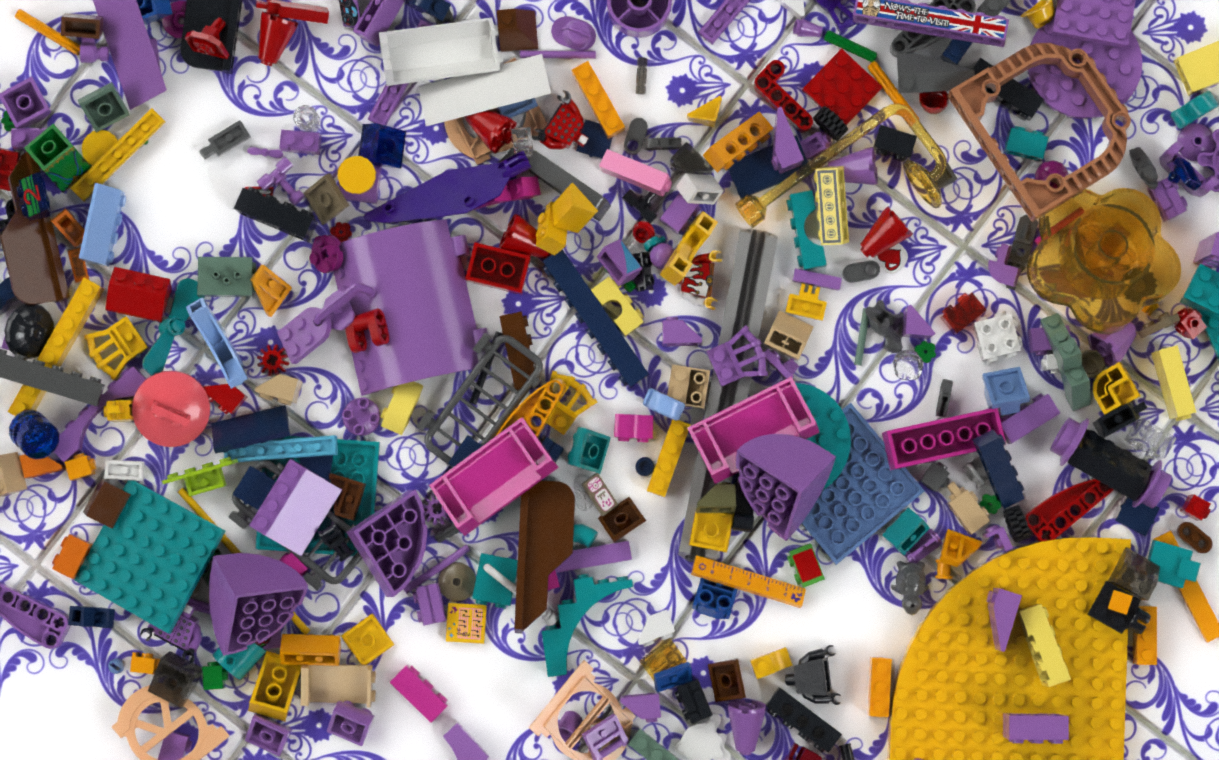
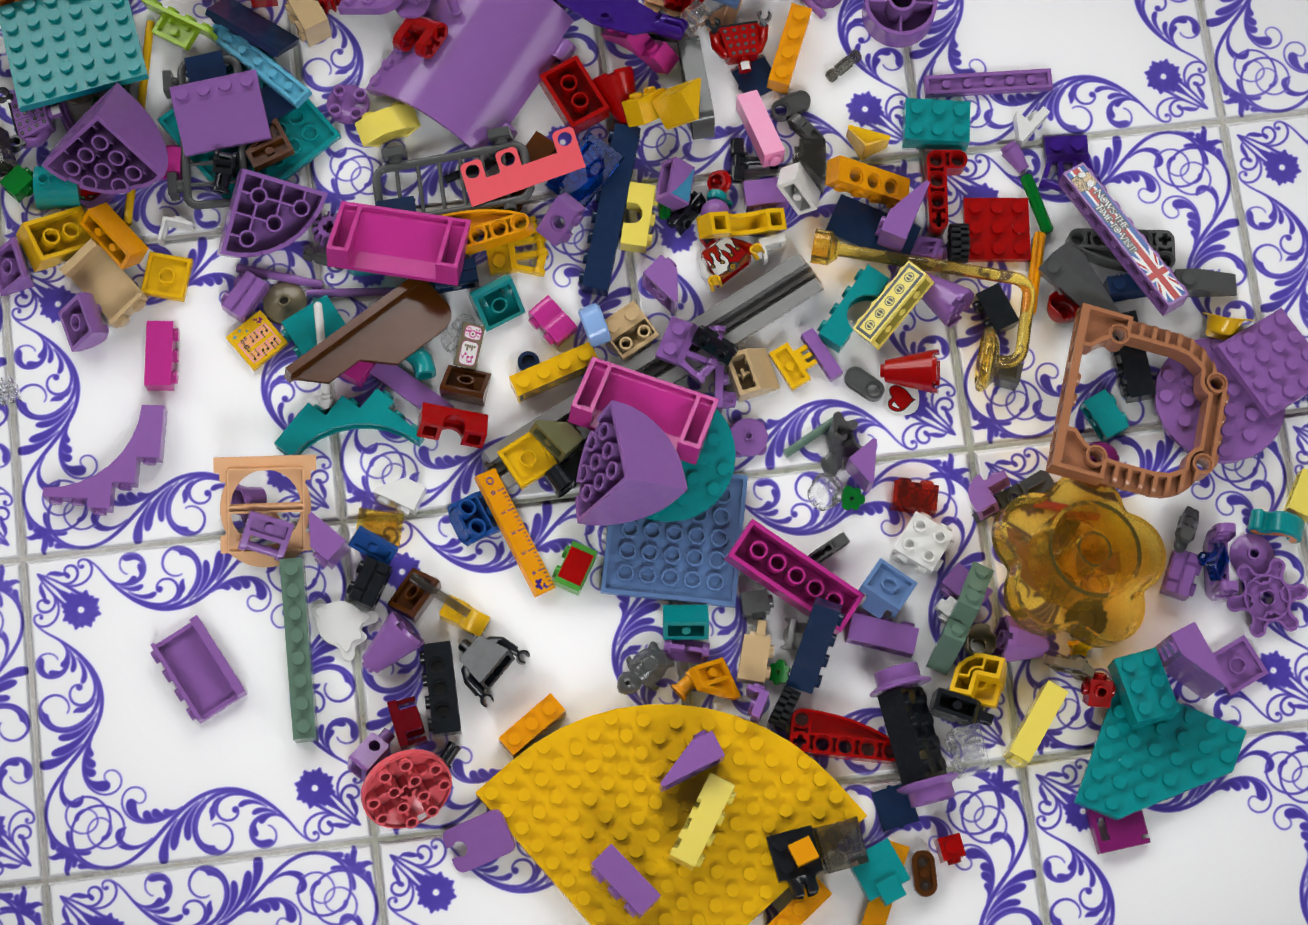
camera: 40 degrees right, 10 degrees down
none -> white bracket [157,216,195,247]
none -> medium lavender bar [306,287,395,298]
none -> clear smoke bar [409,573,471,618]
none -> red arch [417,402,488,449]
none -> coral piece [460,127,586,207]
none -> medium lavender brick [536,192,586,246]
none -> clear blue piece [545,131,625,207]
none -> black hinge [691,325,739,366]
none -> medium lavender piece [730,418,768,457]
none -> white bracket [757,232,786,265]
none -> teal brick [902,98,971,151]

